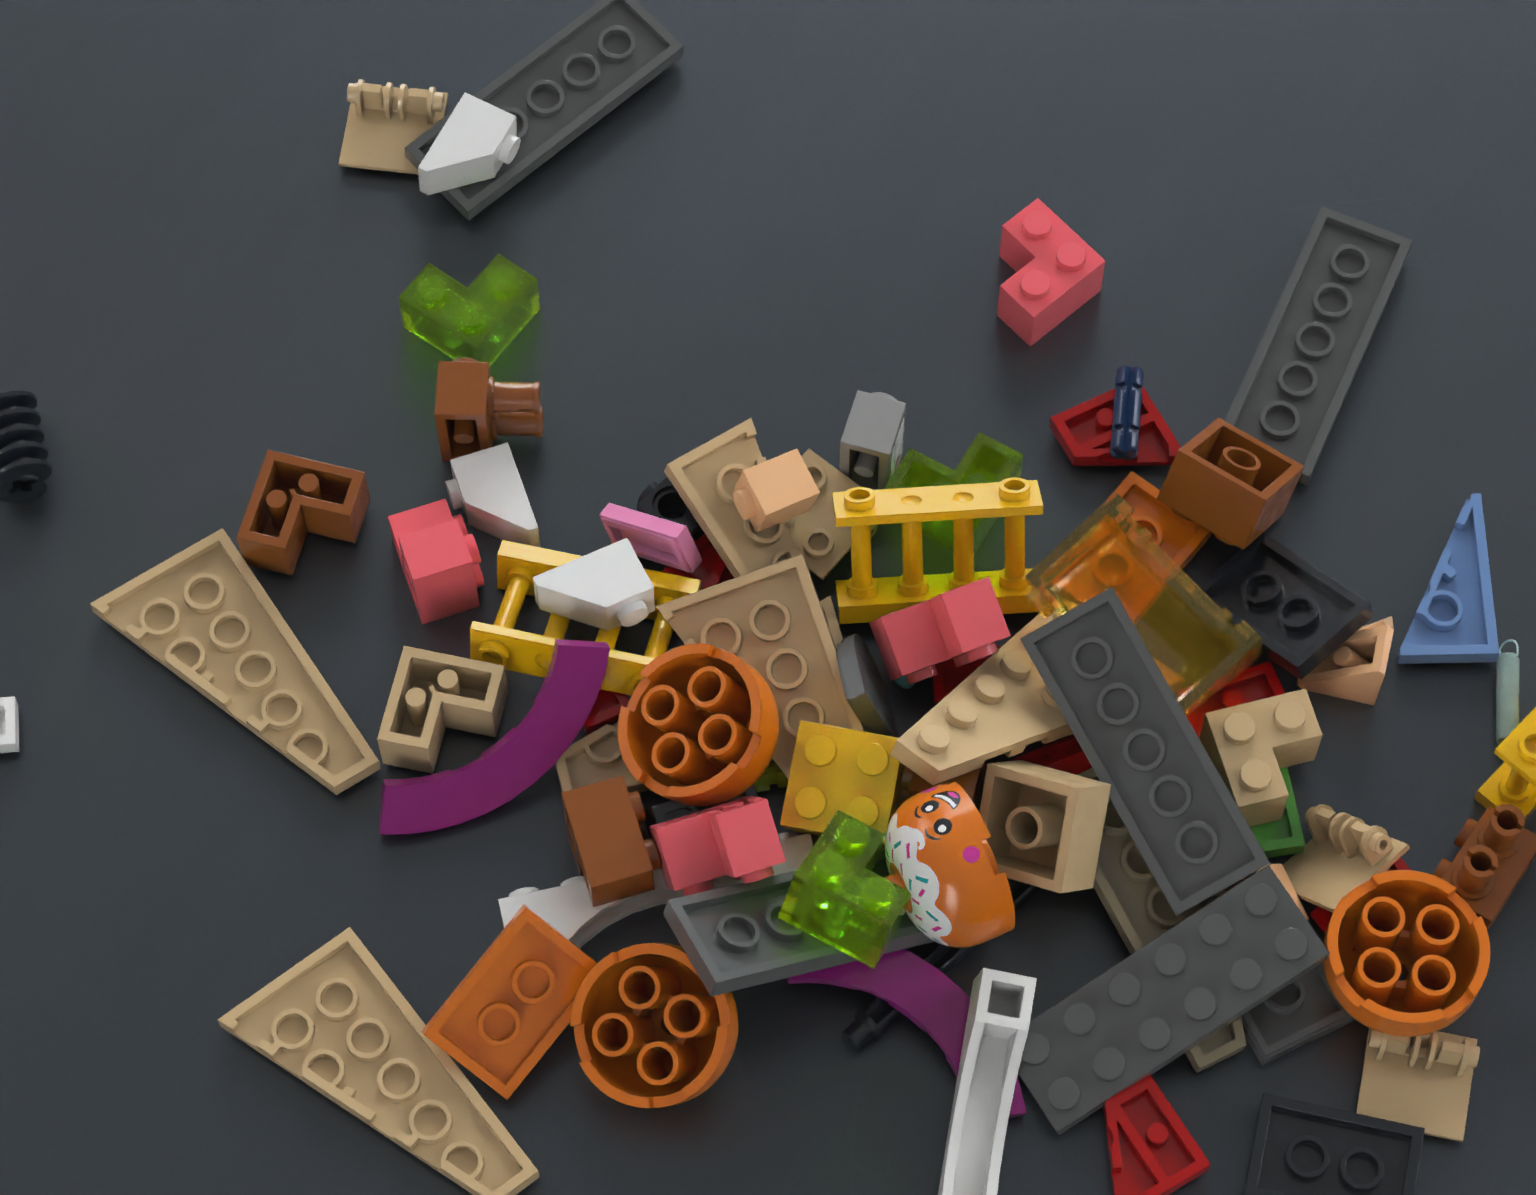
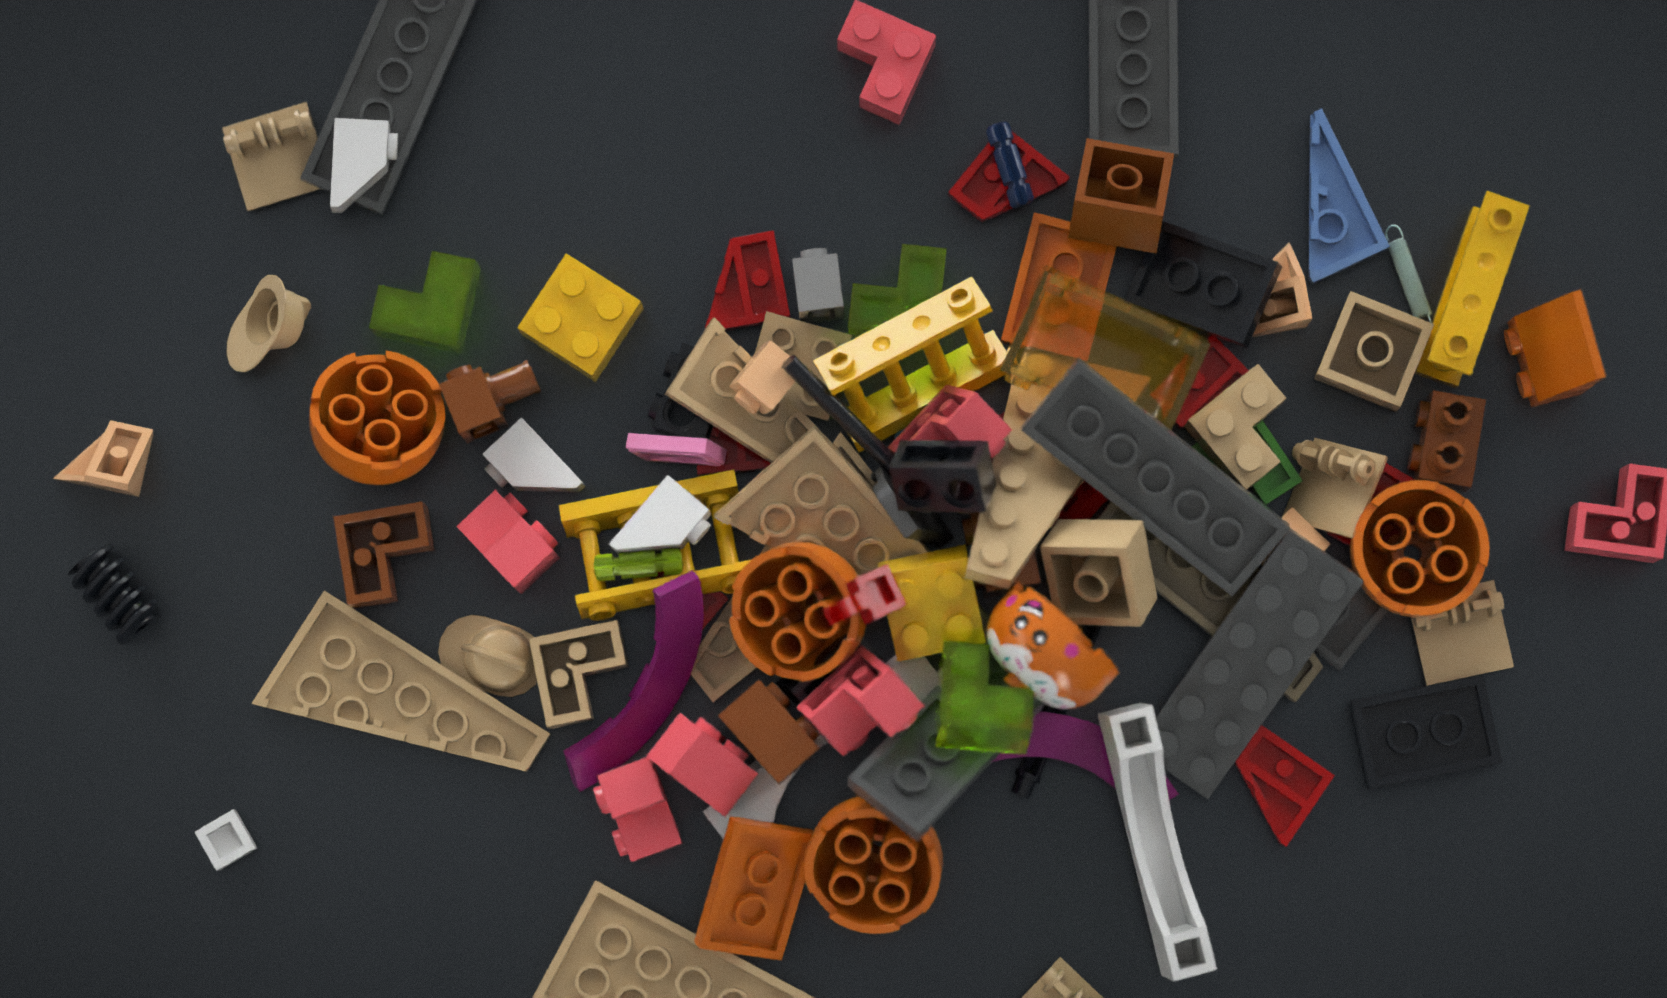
camera: 20 degrees left, 20 degrees up
none -> light nougat slope [53,420,153,497]
none -> tan piece [227,275,311,372]
none -> orange cylinder [309,351,446,485]
none -> tan piece [438,615,537,697]
none -> yellow brick [517,253,644,382]
none -> coral brick [593,757,684,863]
none -> lime axle [594,548,683,581]
none -> coral brick [647,713,758,817]
none -> red wing [705,230,791,331]
none -> black bar [782,355,894,475]
none -> plate [823,564,907,626]
none -> black brick [889,440,996,514]
none -> tan brick [1314,291,1434,412]

